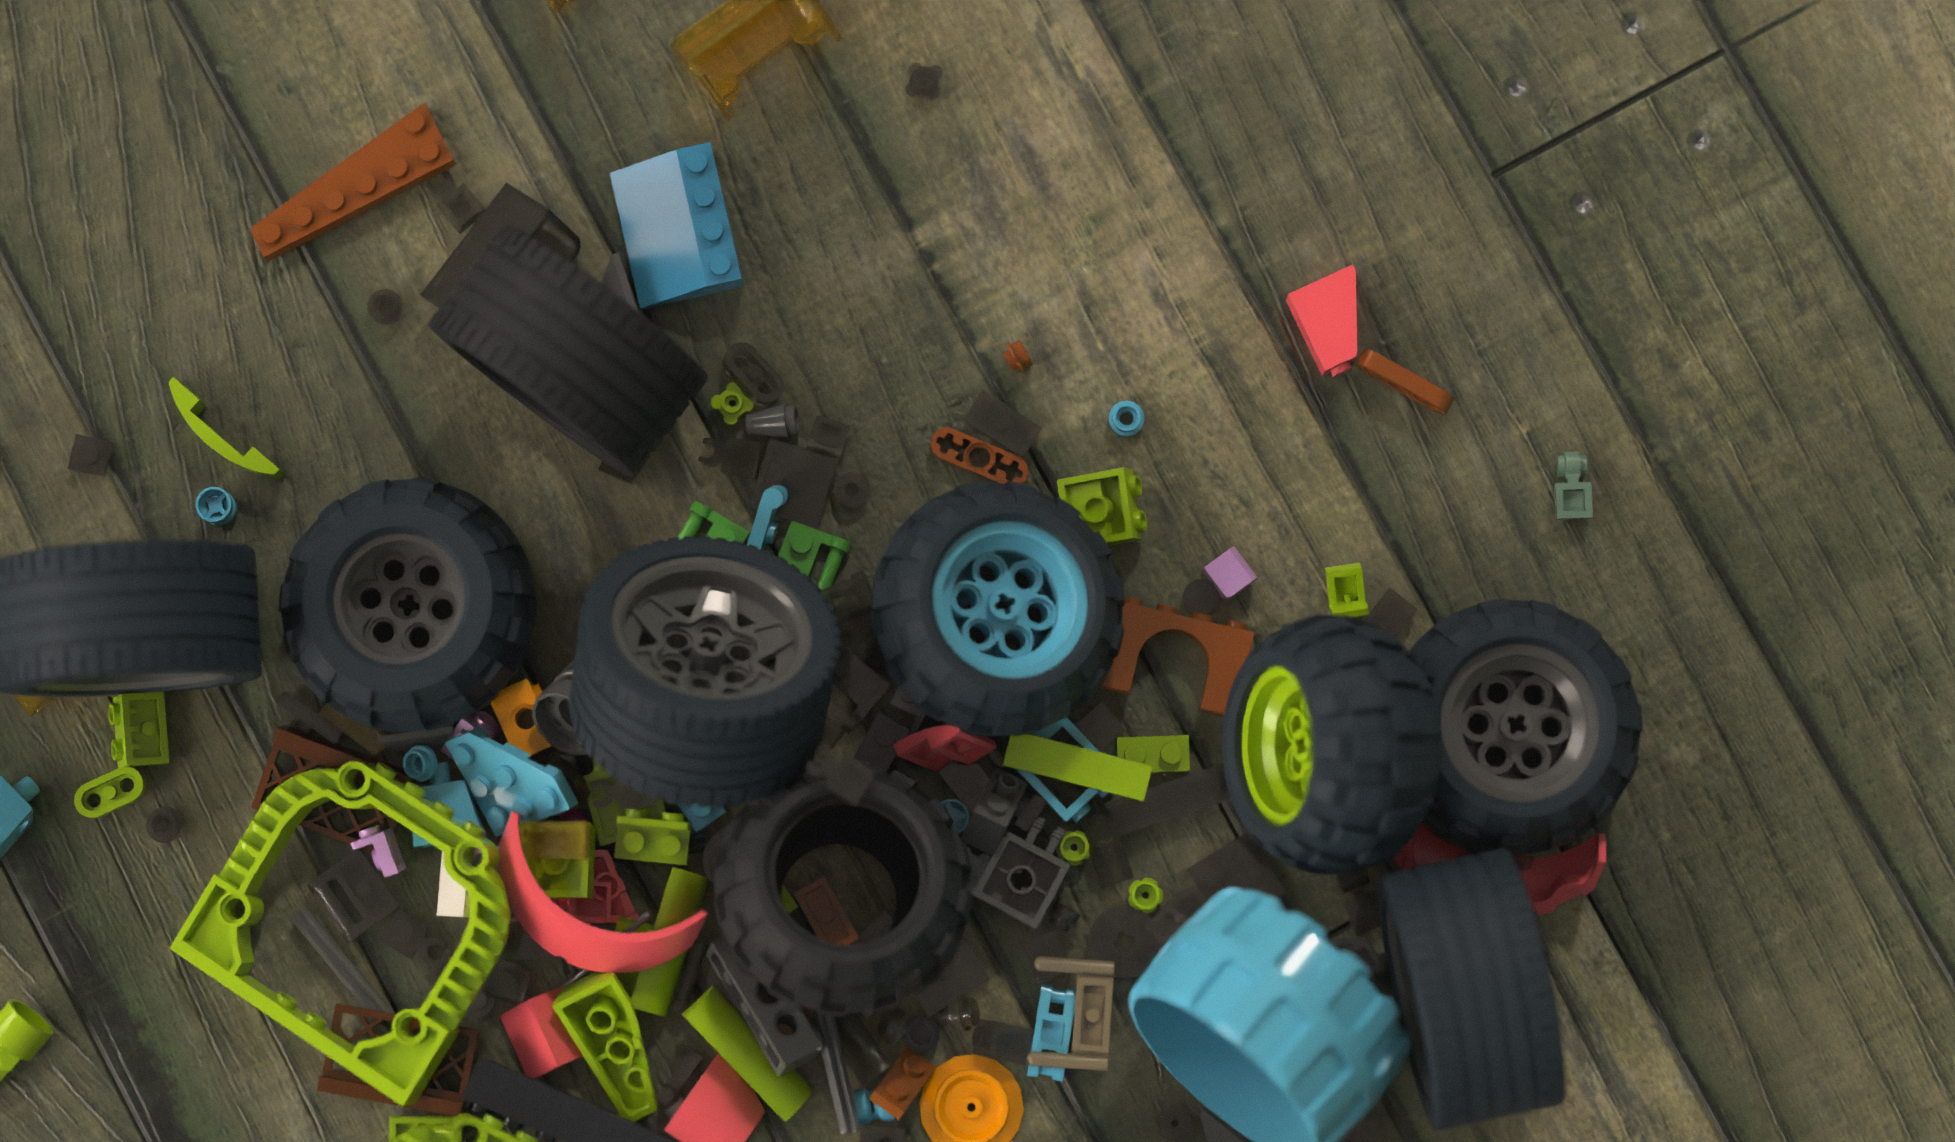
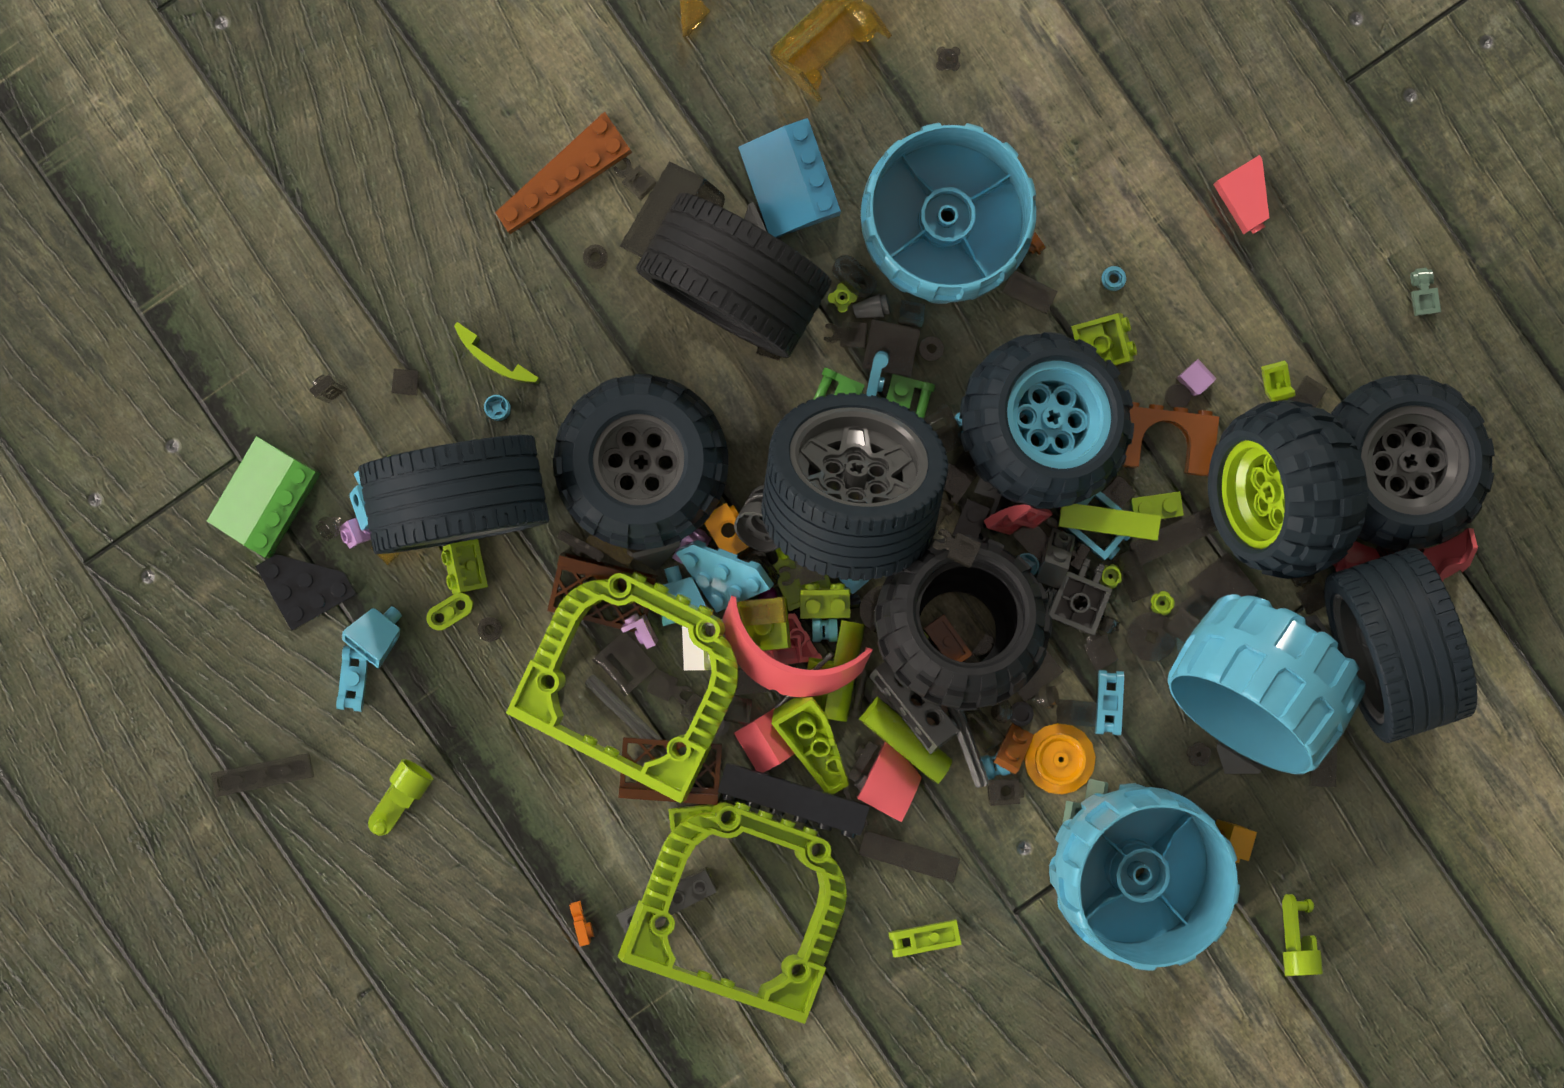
camera: 10 degrees left, 5 degrees up
medium azure plate [403,745,437,781] -> none
dark orange beam [931,427,1028,484] -> none
dark tan plate [1028,956,1115,1071] -> none
dark orange beam [1355,348,1455,415] -> none
none -> medium azure wheel [812,618,837,642]
none -> medium azure wheel [861,123,1036,304]

